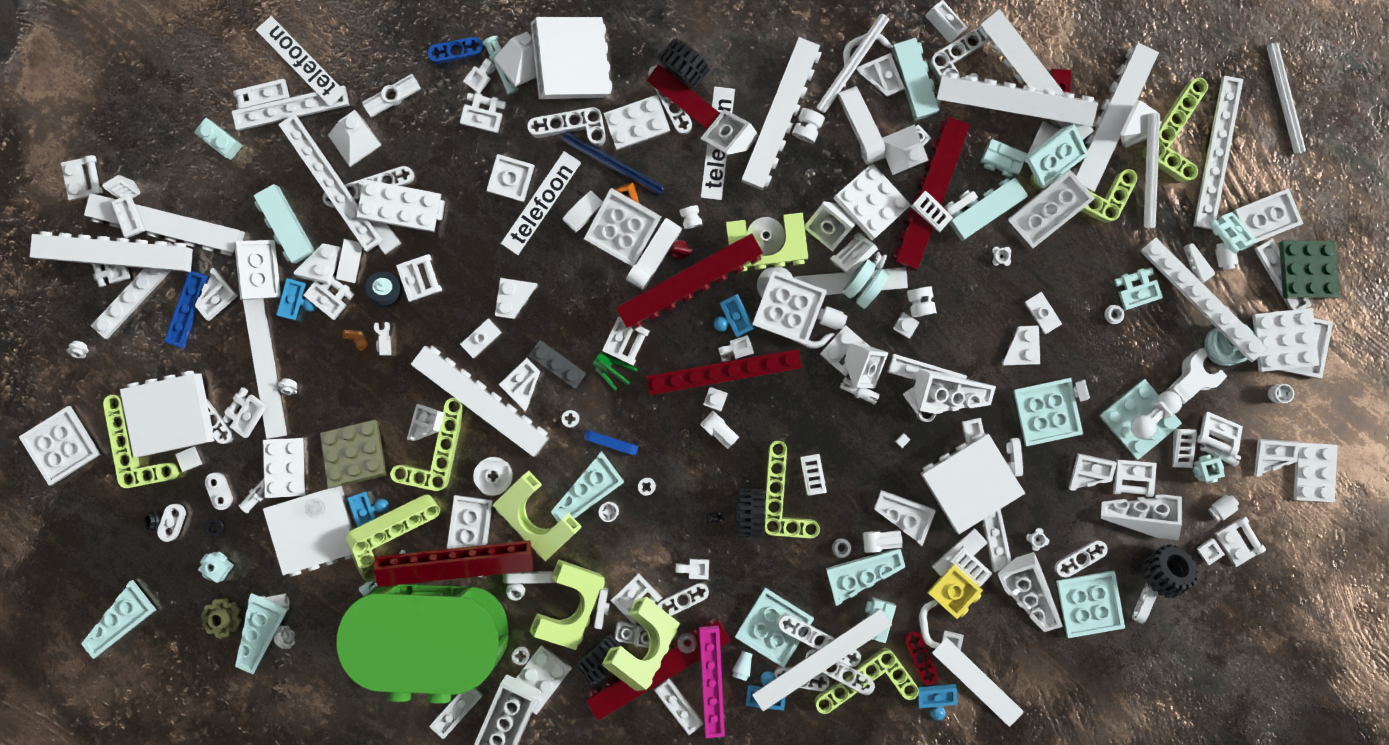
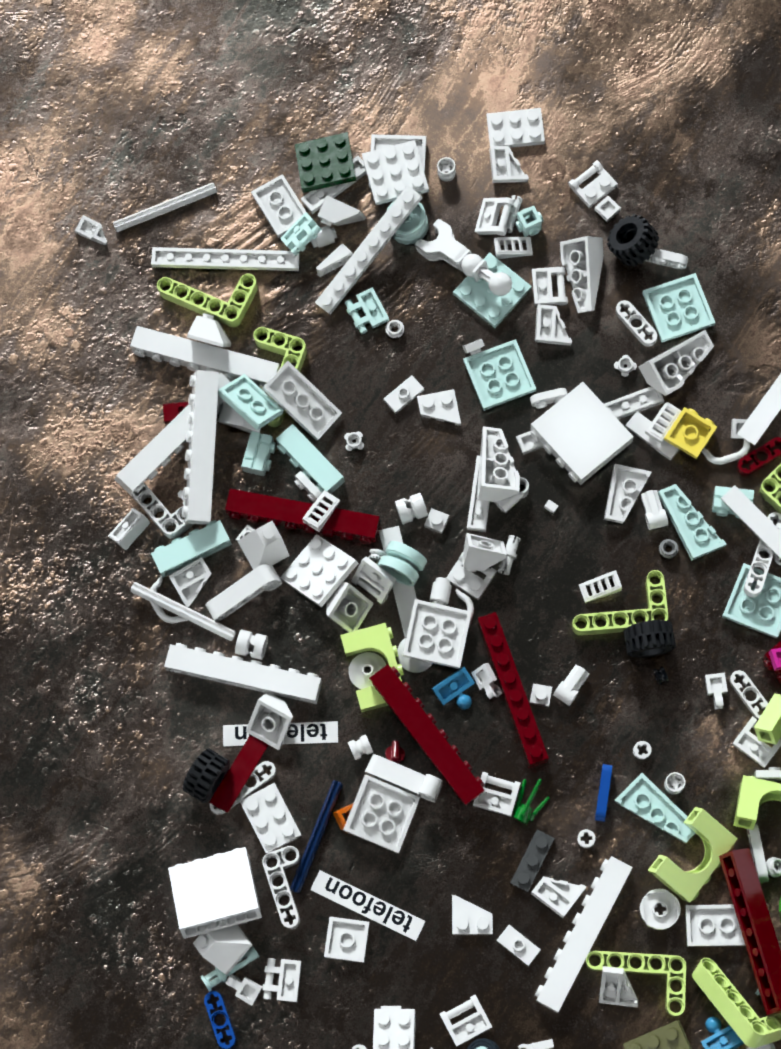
camera: 90 degrees left, 15 degrees down
white slope [562,191,603,232] -> none
white axle [1144,113,1160,228] -> none
white brick [1208,494,1239,522] -> none
none -> white slope [75,215,107,245]
none -> white slope [317,196,366,227]

